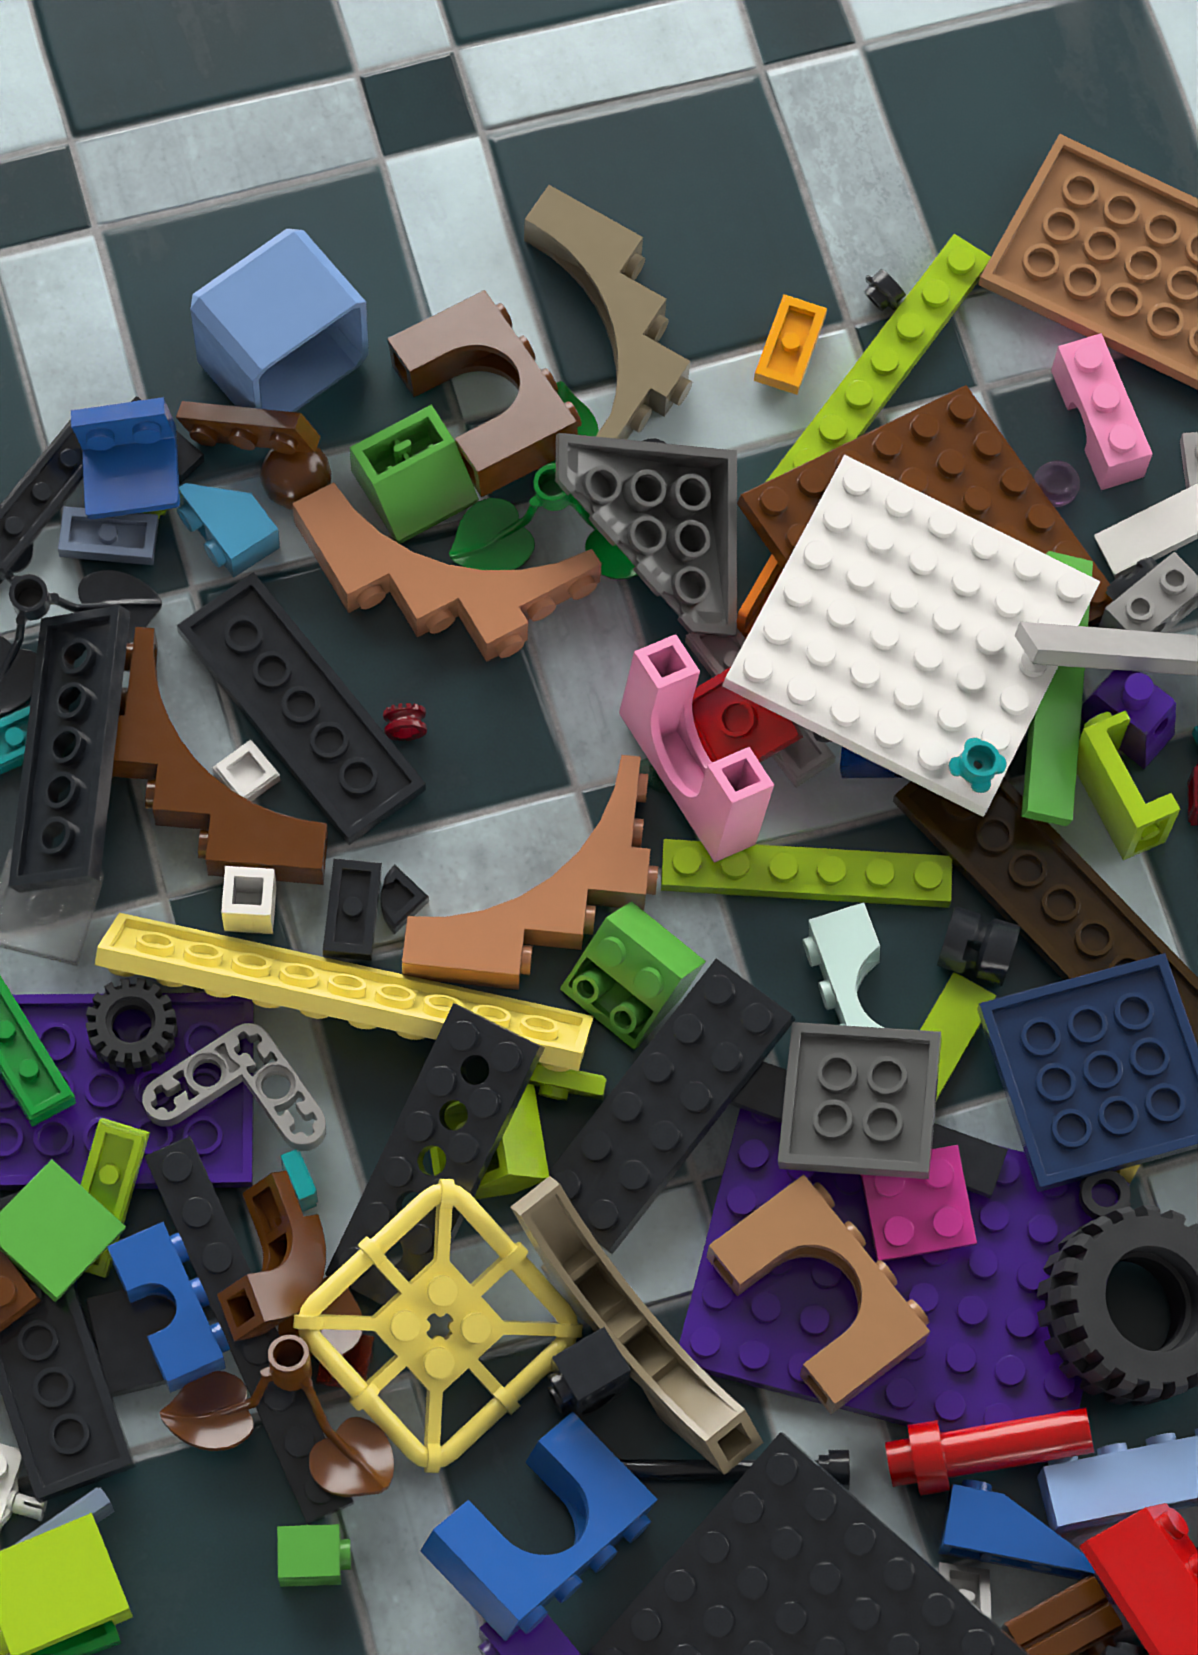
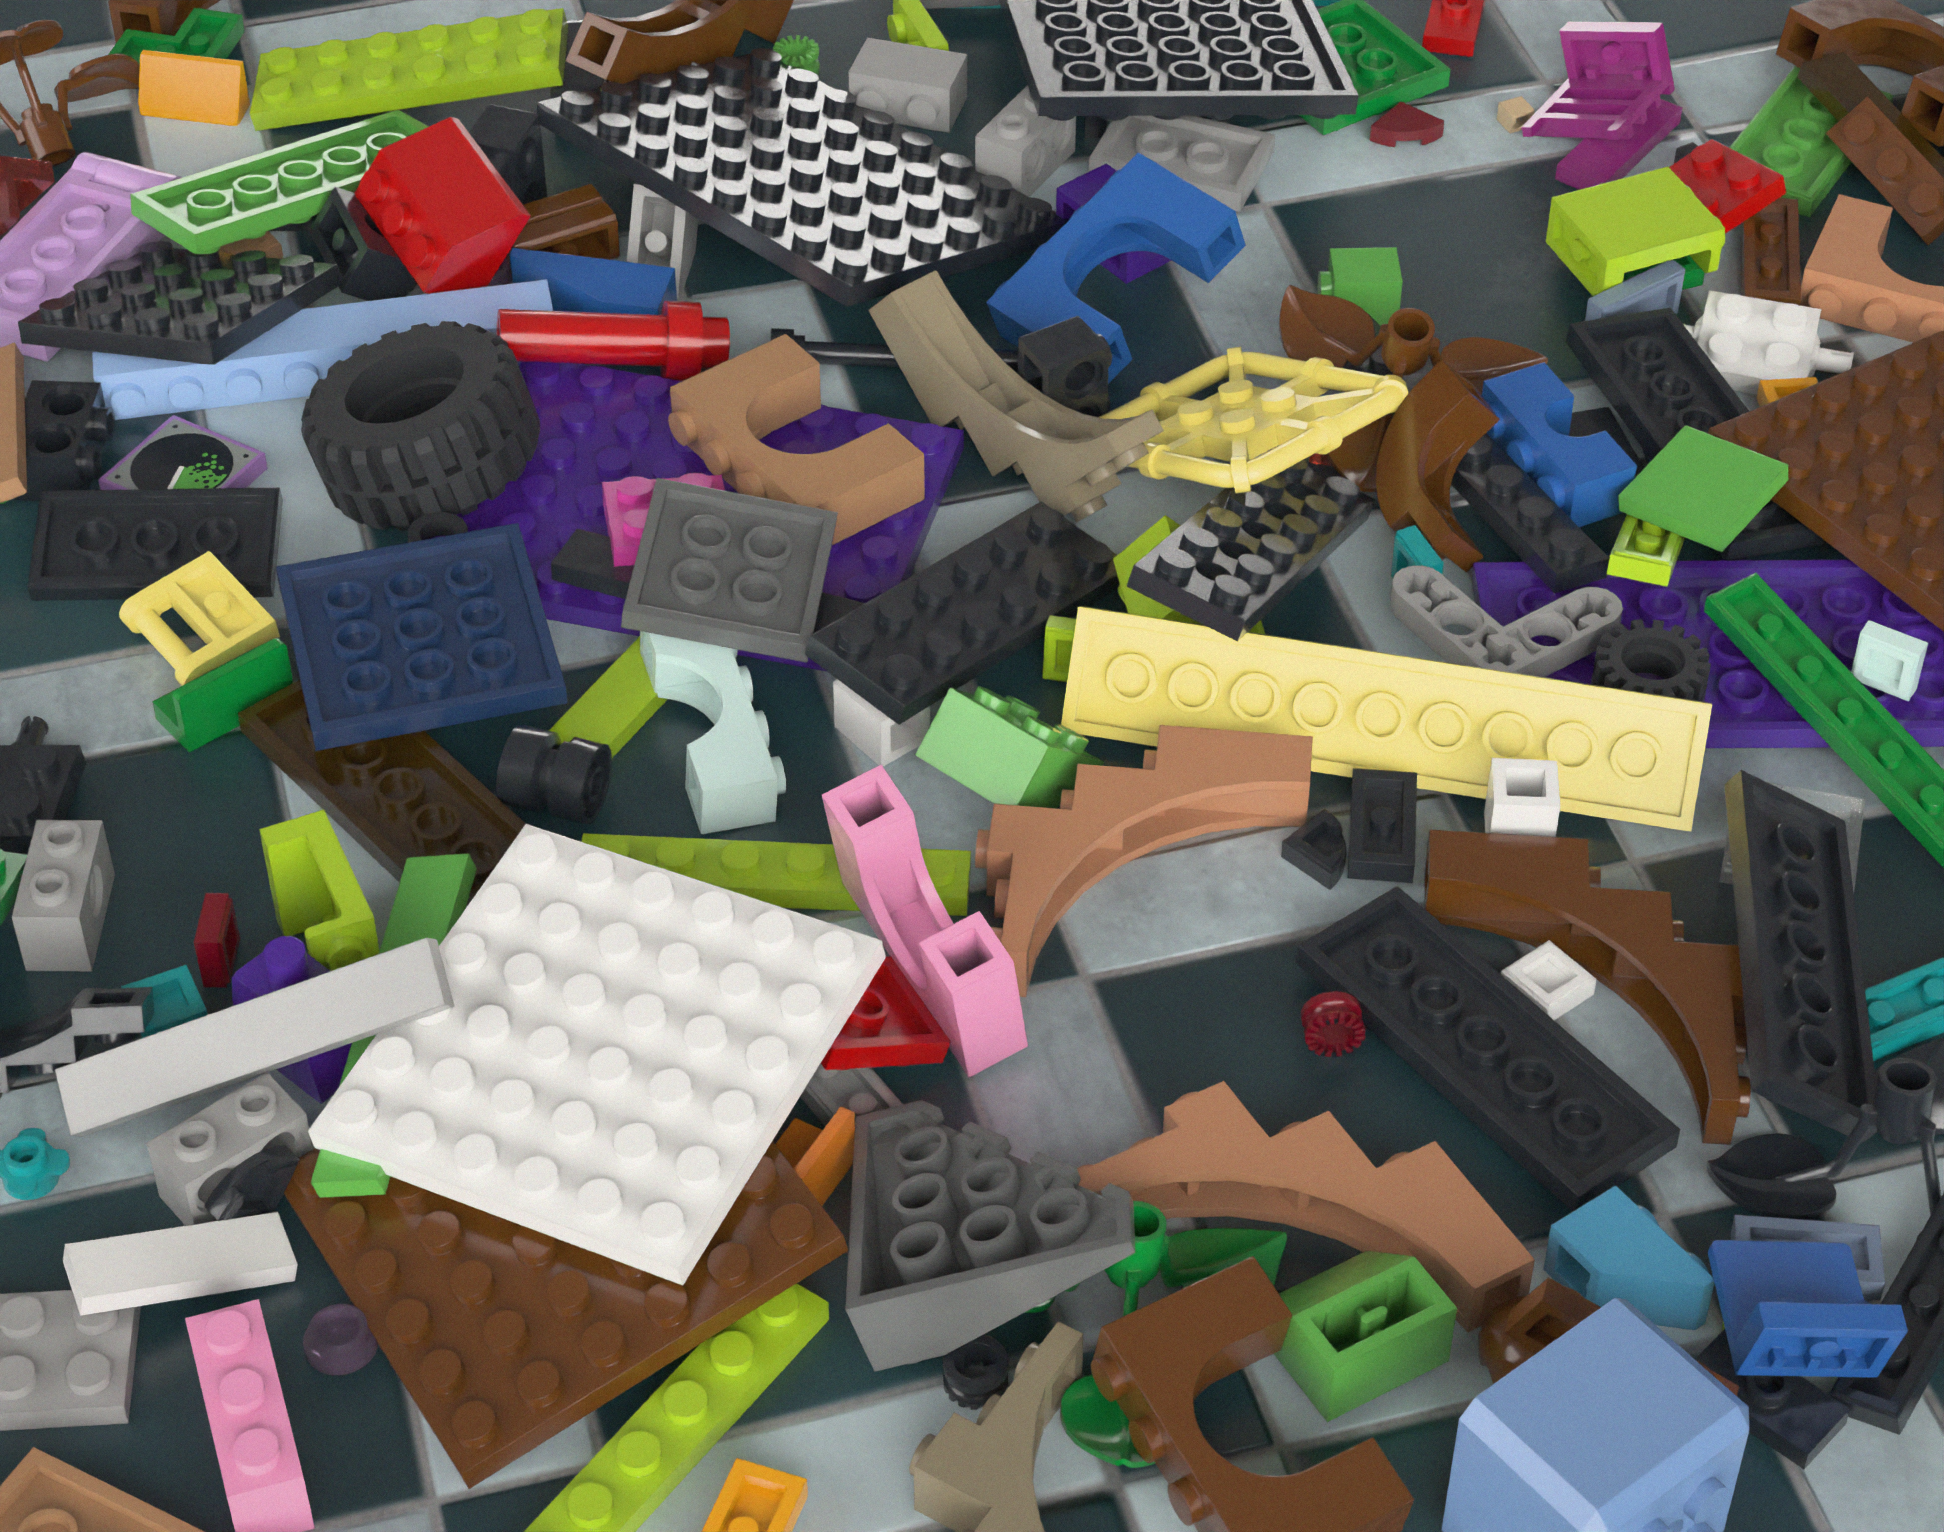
camera: 175 degrees left, 25 degrees down
teal plate [948,738,1007,793] -> none

